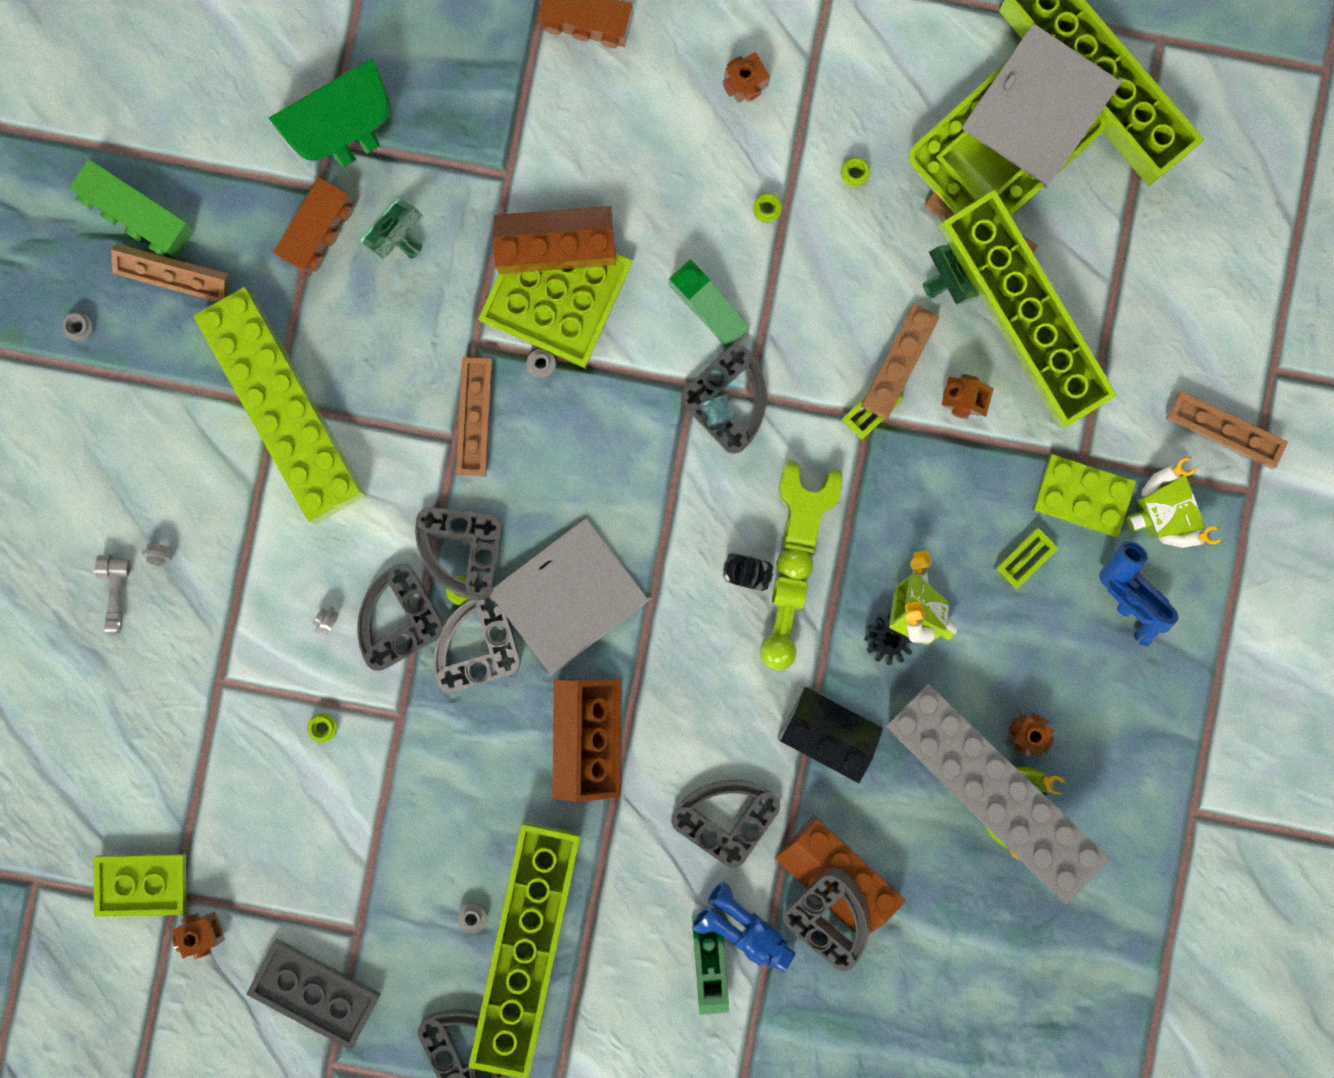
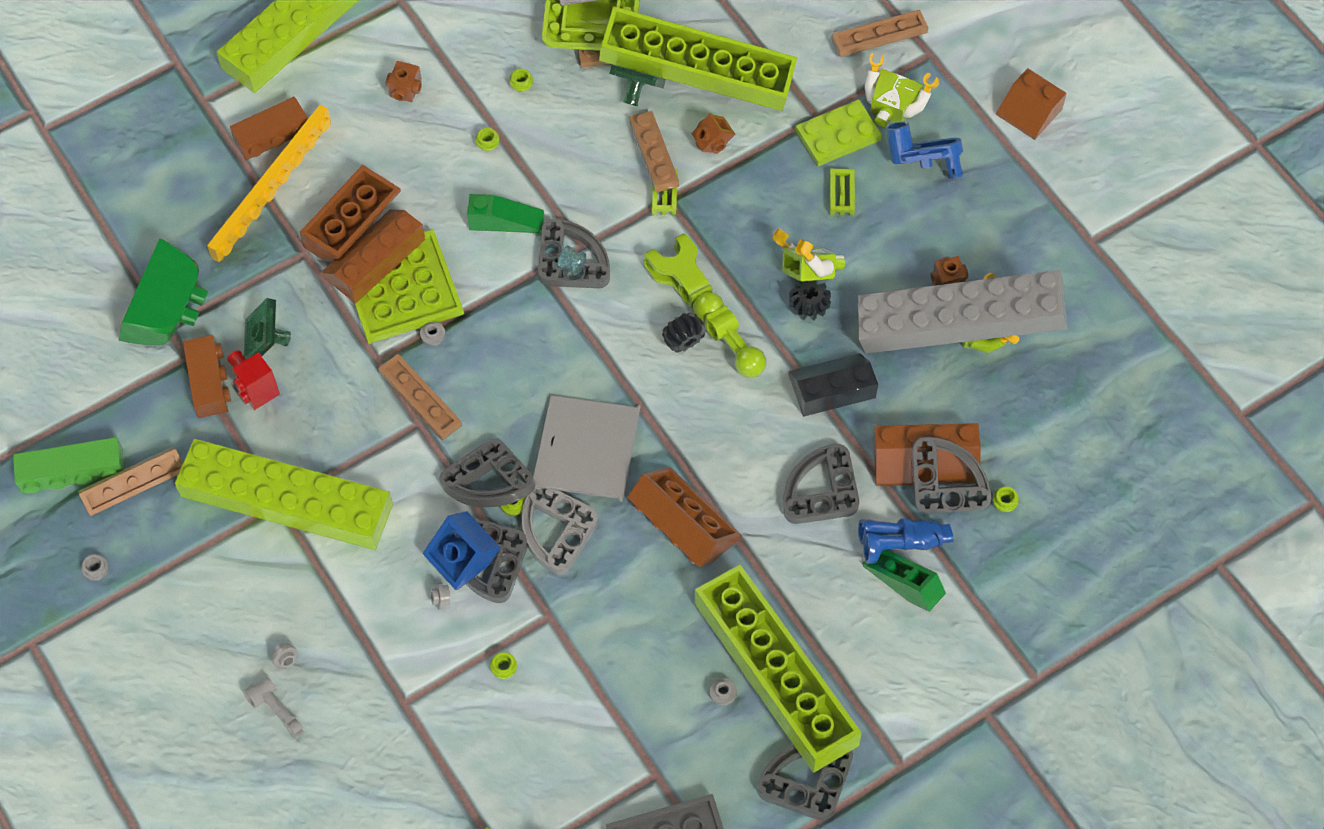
camera: 45 degrees left, 25 degrees down
none -> yellow plate [207,105,331,263]
none -> red brick [227,350,280,411]
none -> dark orange slope [300,164,401,260]
none -> blue slope [422,511,501,590]
none -> lime plate [992,487,1019,512]
none -> dark orange slope [996,68,1067,140]

